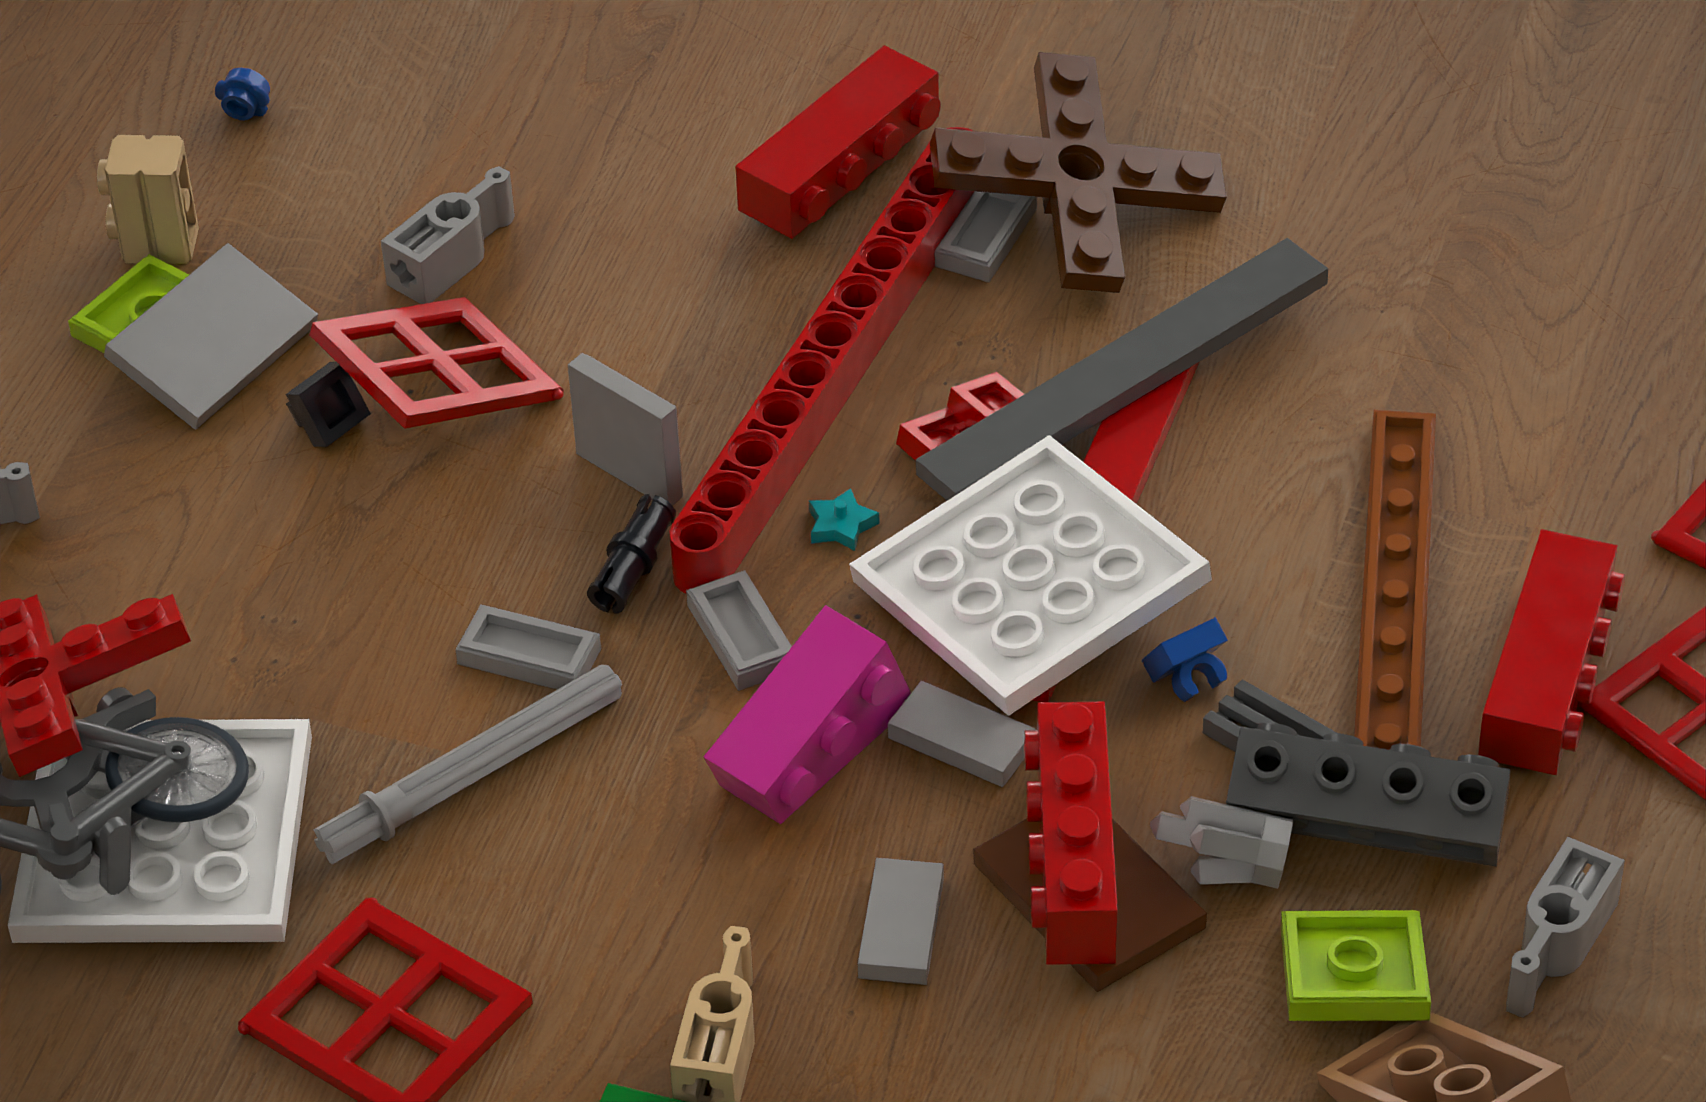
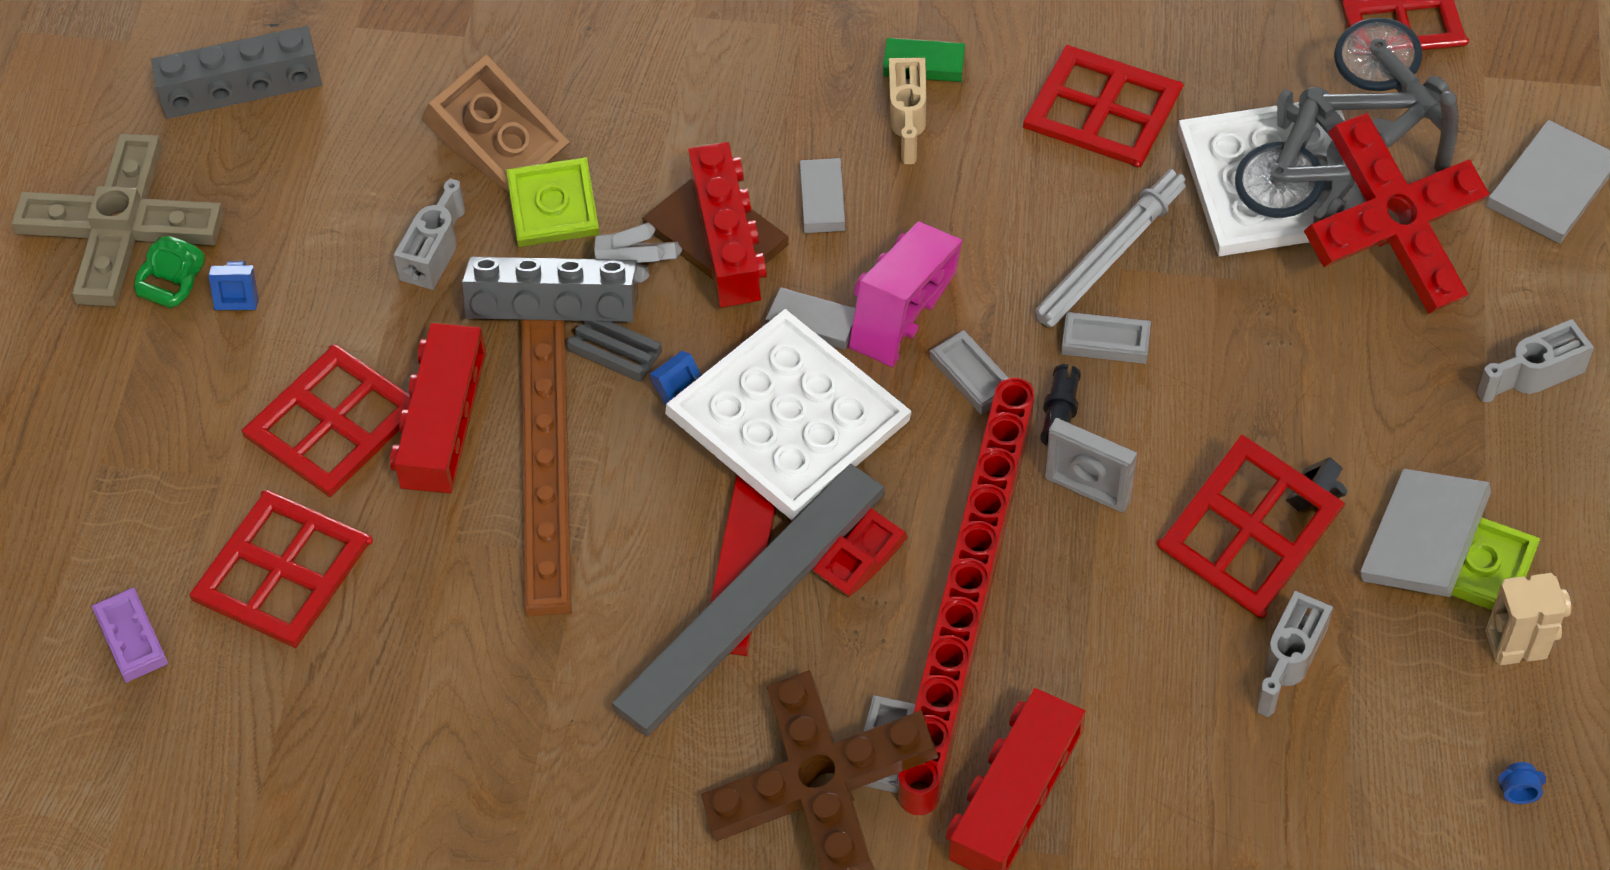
camera: 170 degrees right, 10 degrees up
teal piece [809,488,880,551] -> none

